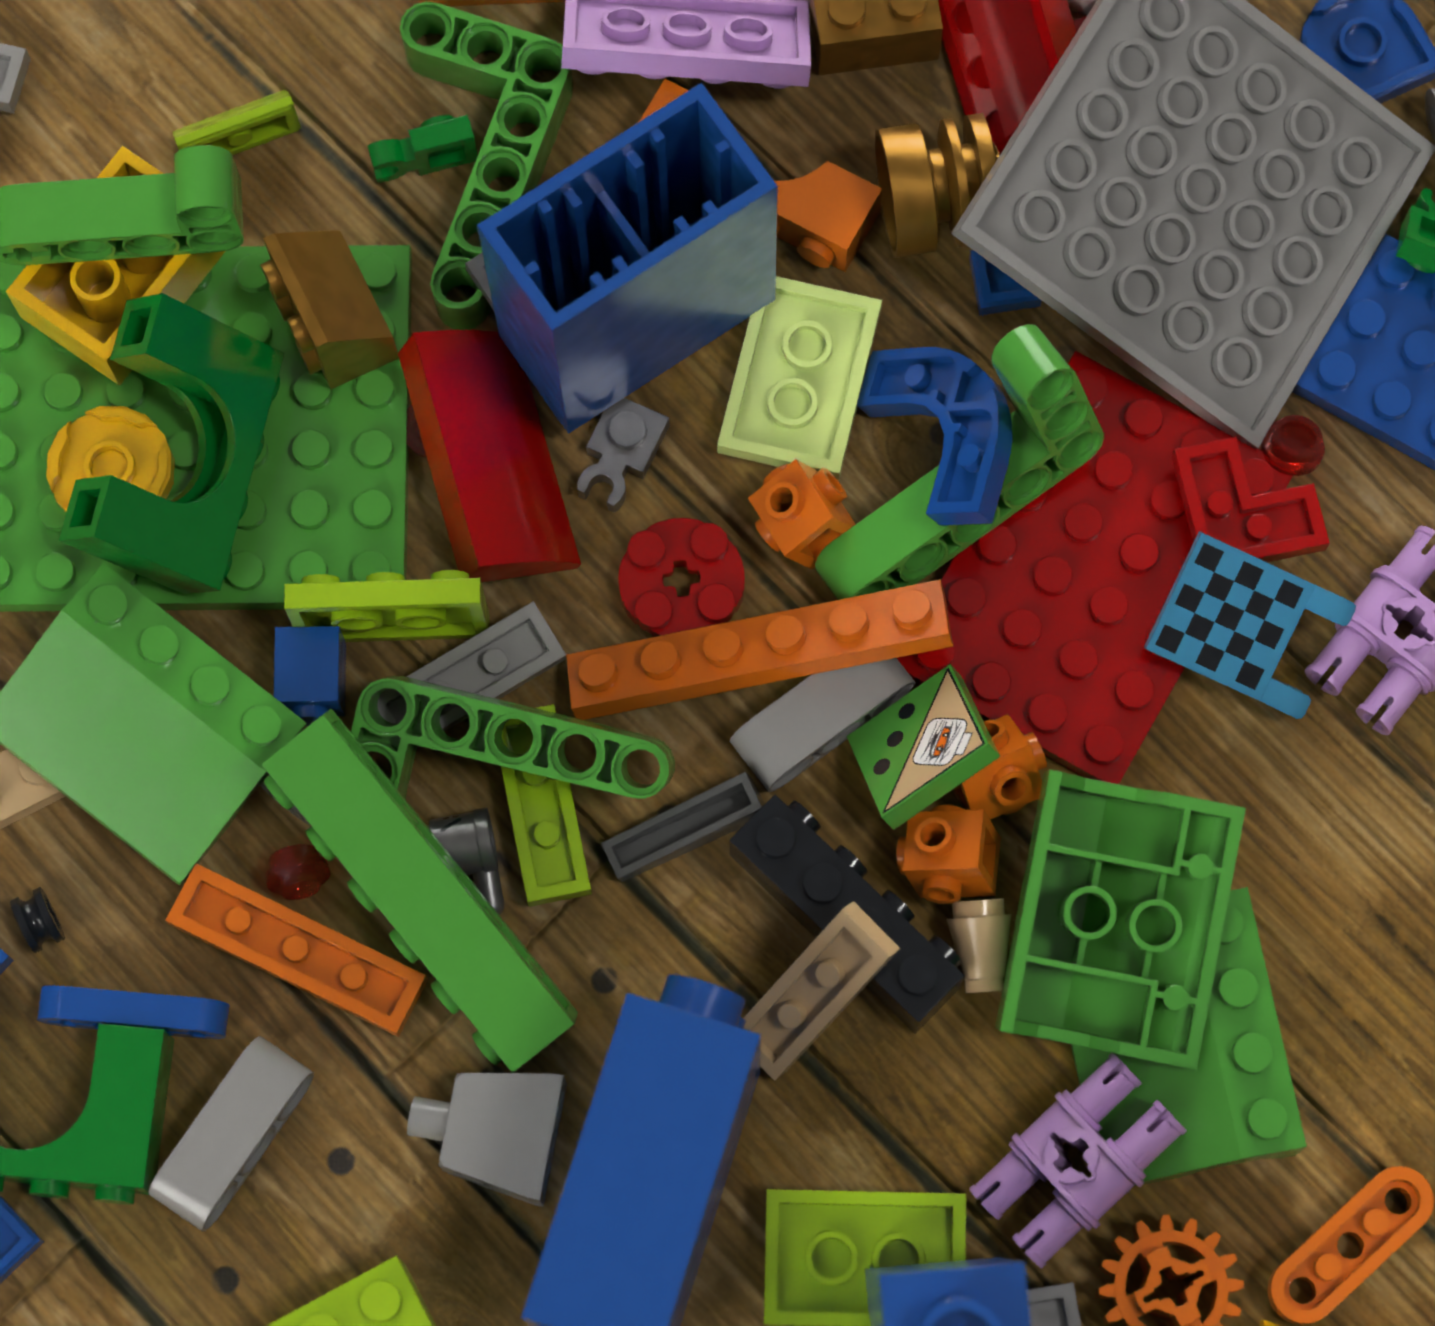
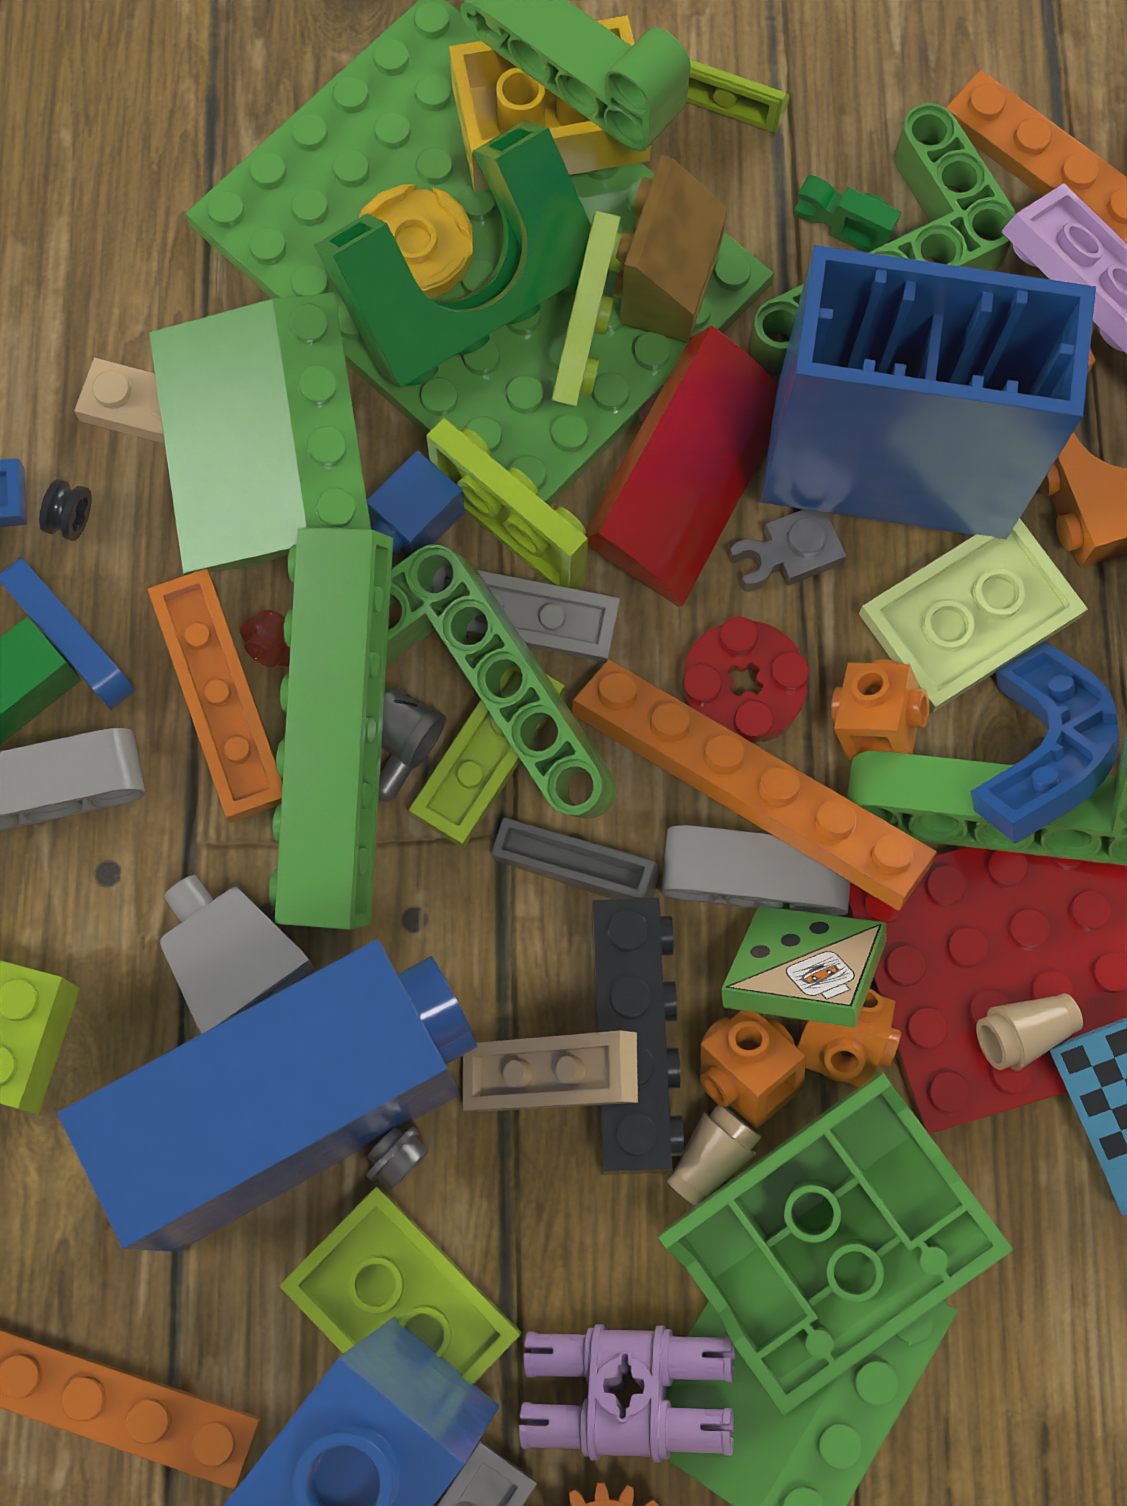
camera: 40 degrees right, 0 degrees up
none -> flat silver plate [366,1126,429,1190]
none -> lime plate [551,211,623,406]
none -> tan cone [976,993,1083,1071]

